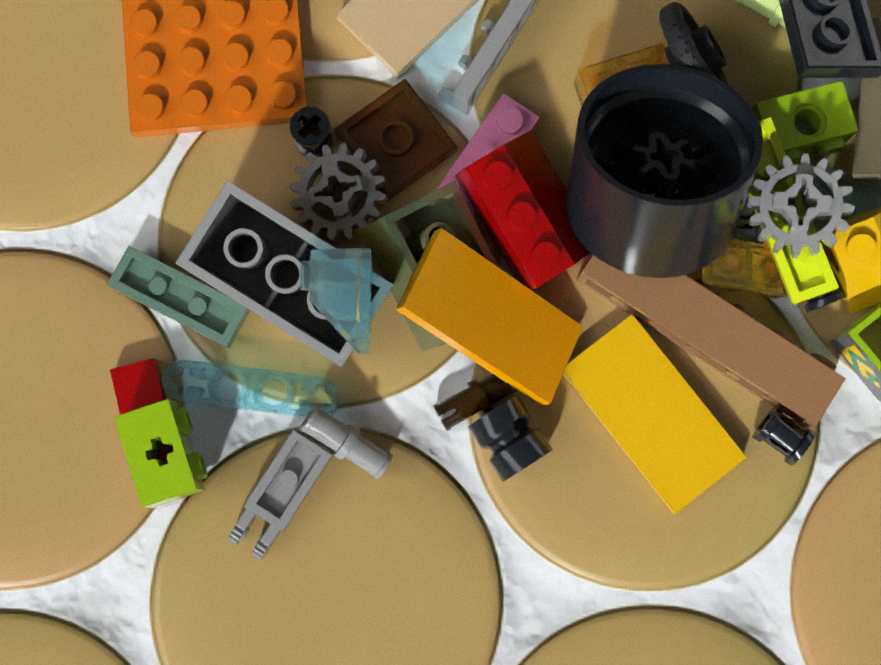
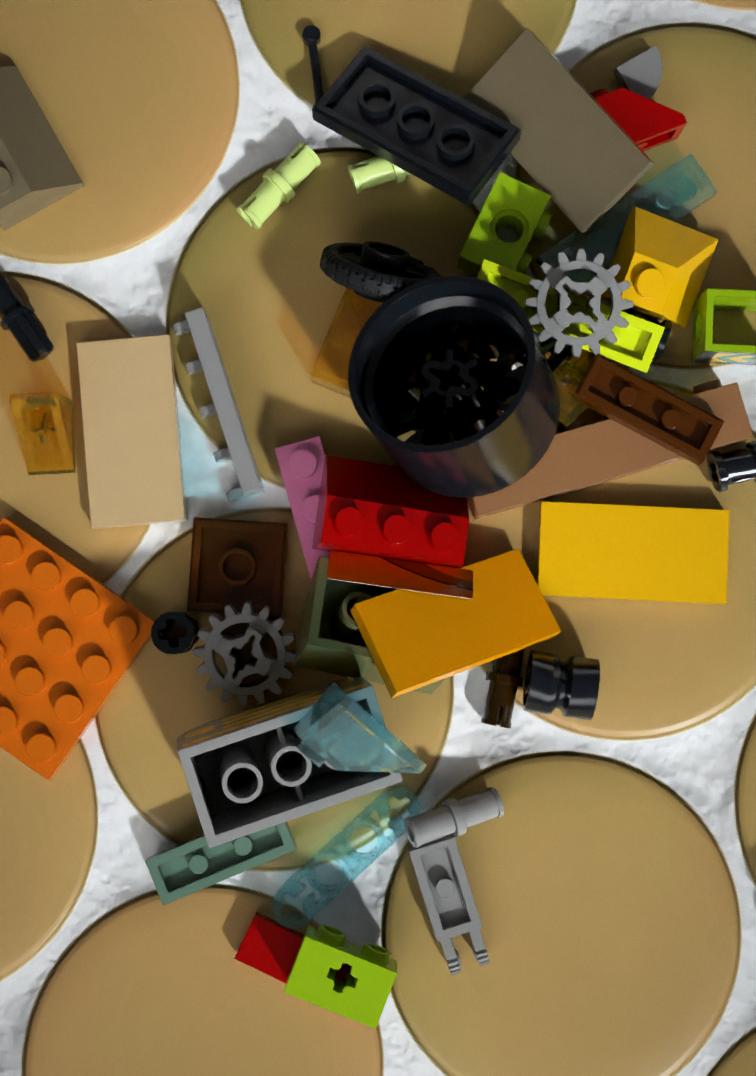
camera: 45 degrees left, 5 degrees up
none -> orange sticker [327,551,473,599]
none -> reddish brown tile [572,354,724,466]

